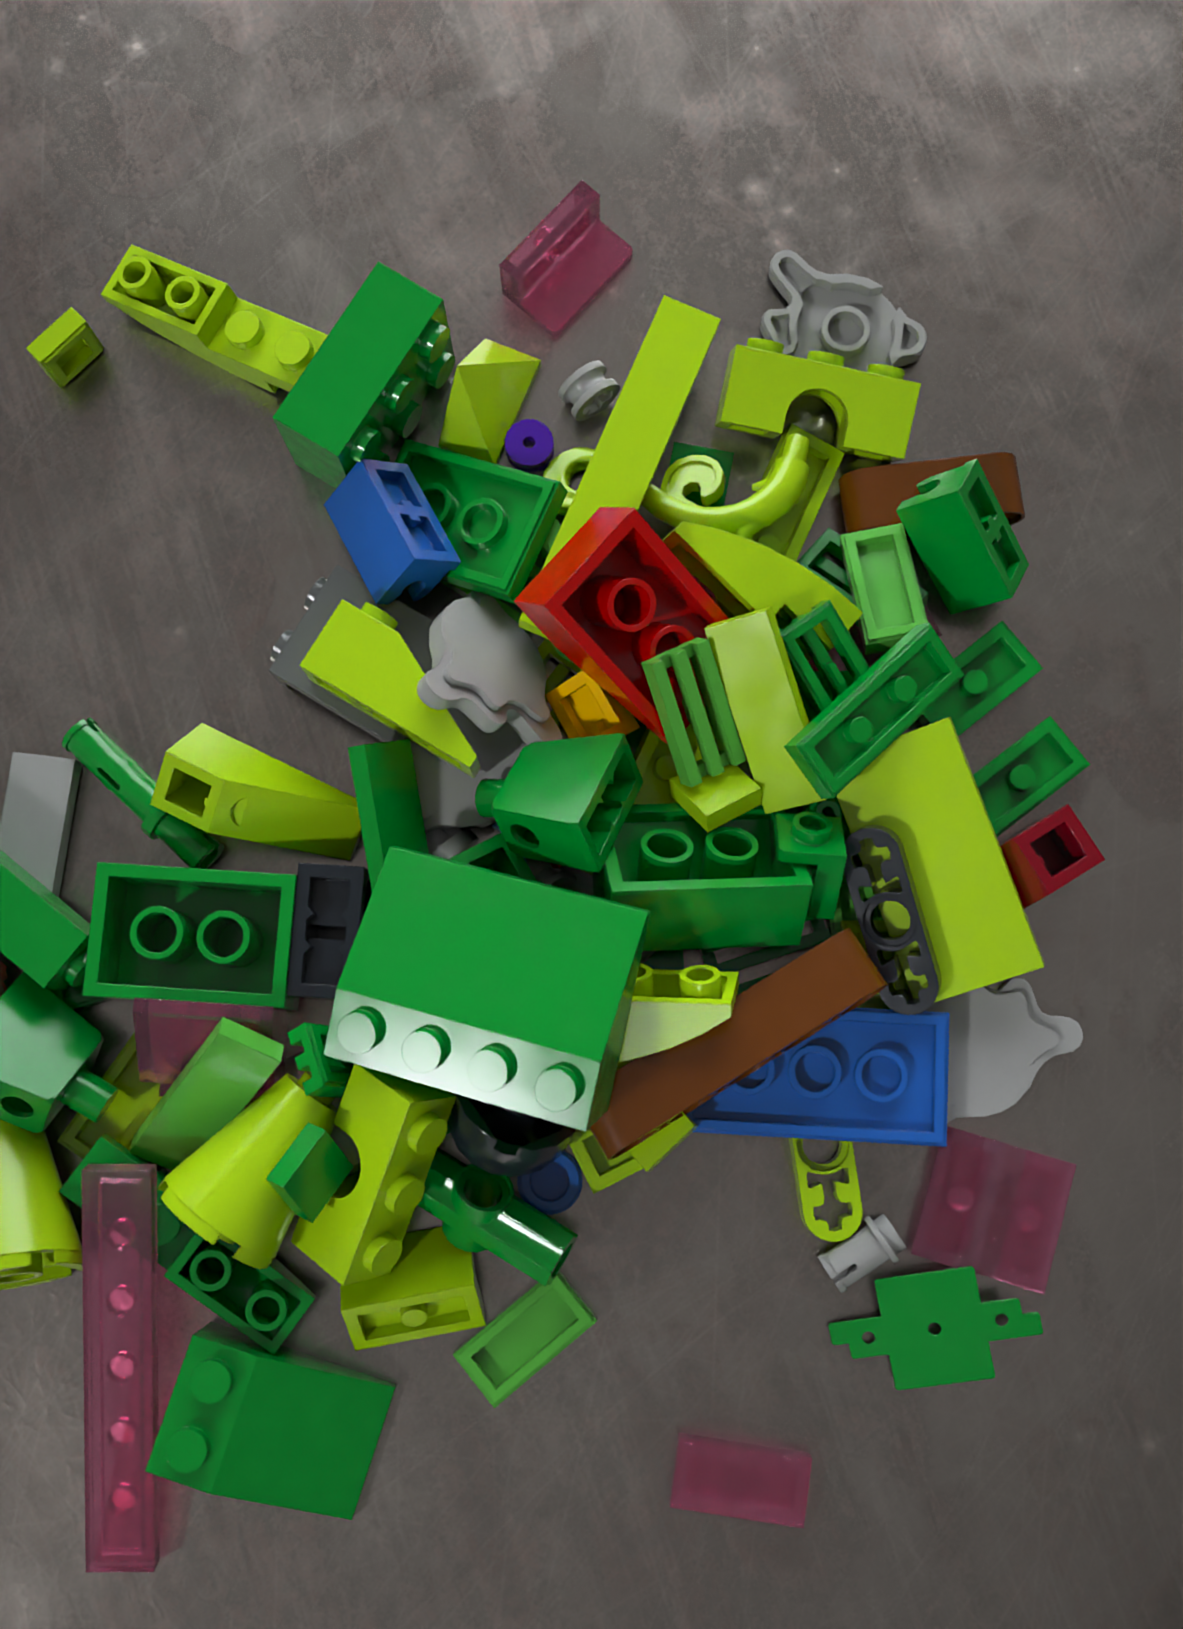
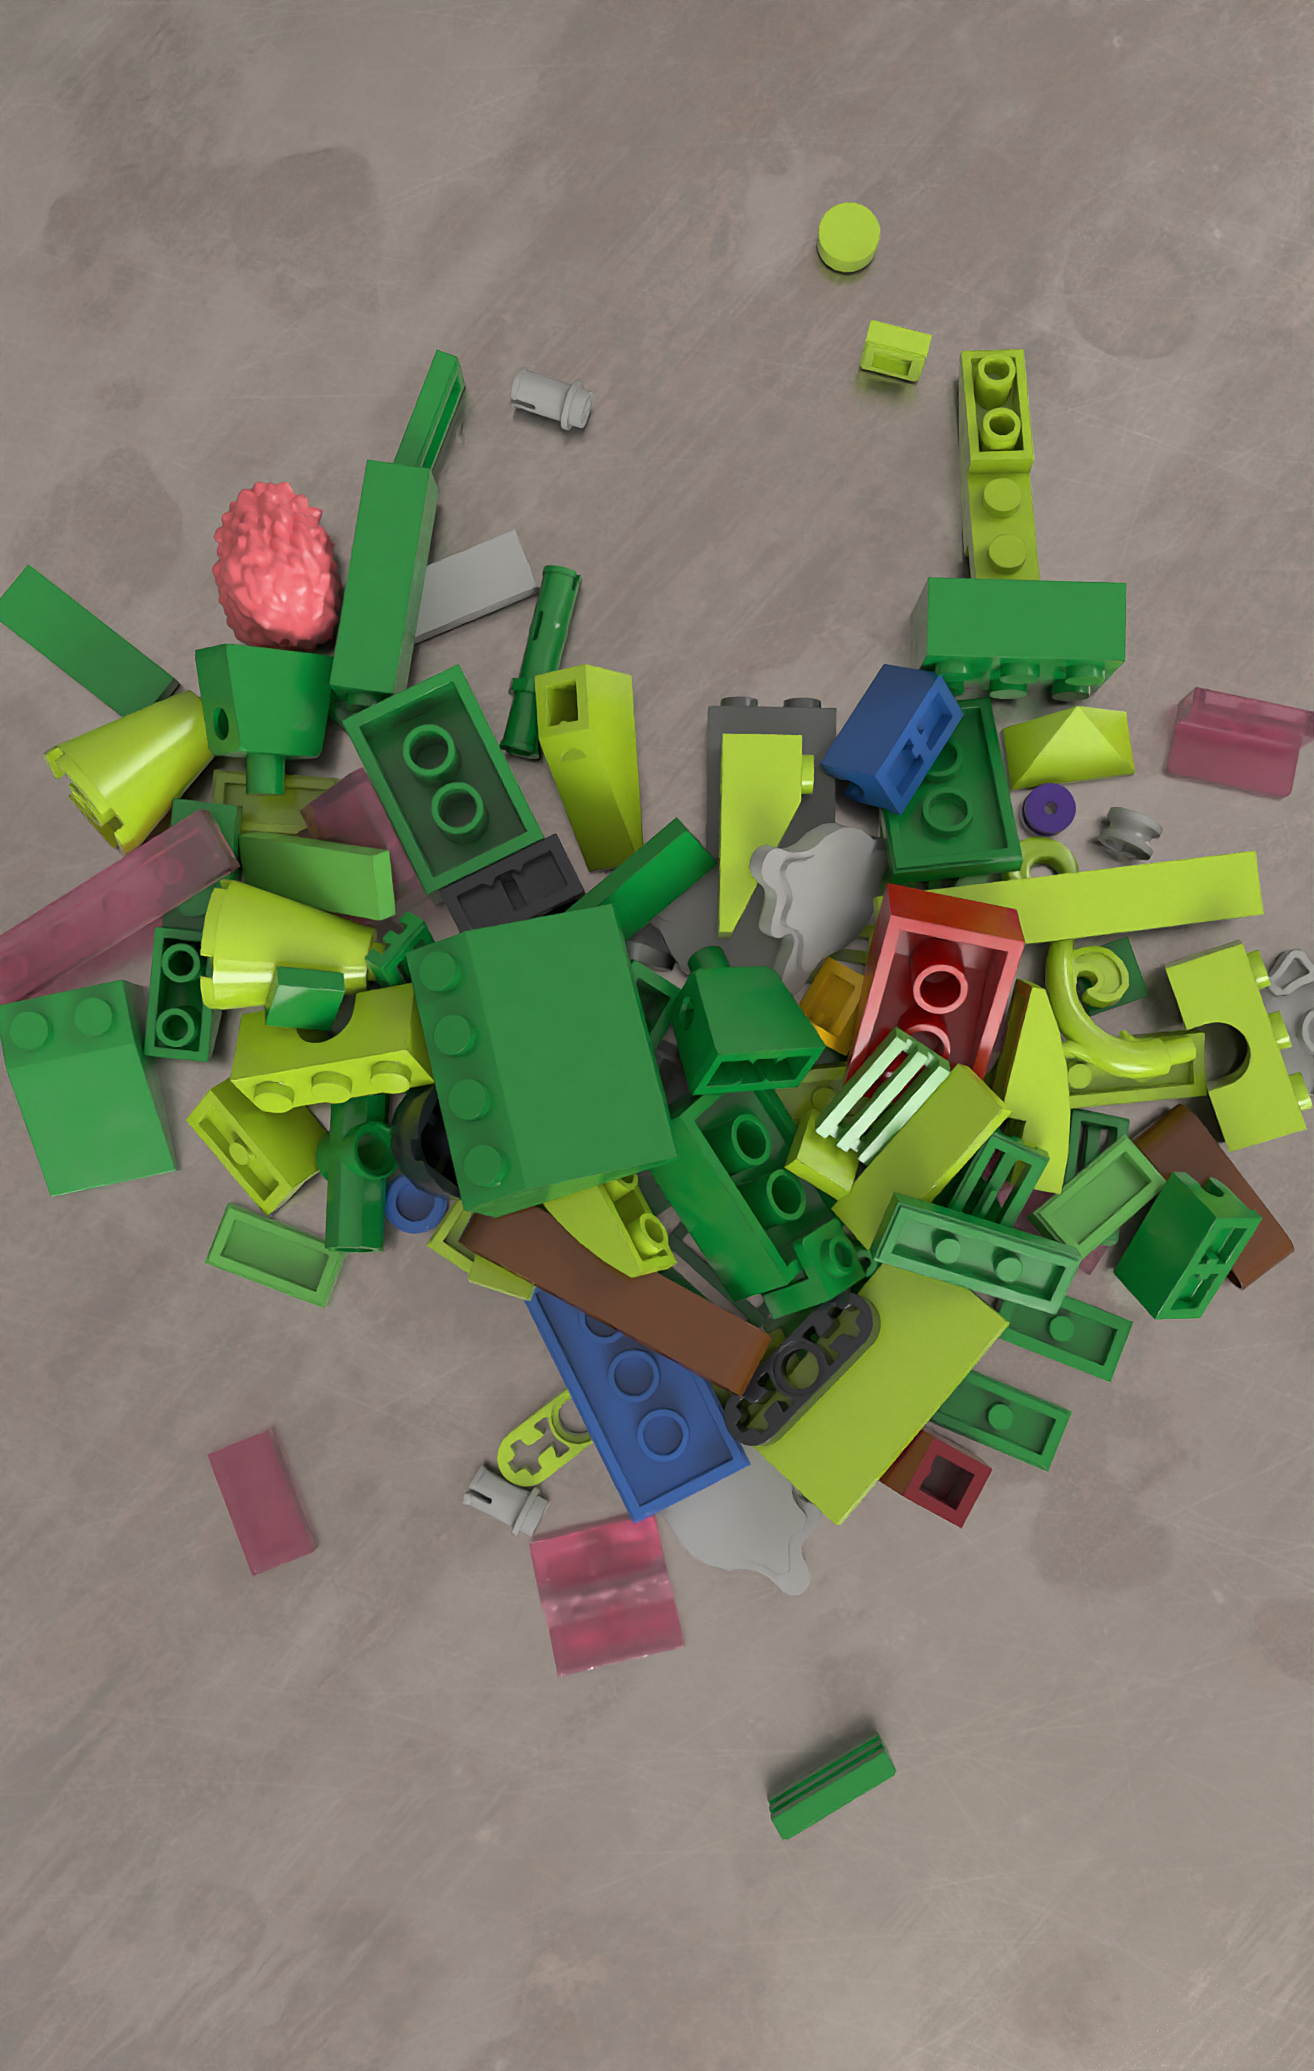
camera: 60 degrees right, 5 degrees up
green piece [829,1266,1043,1390] -> none

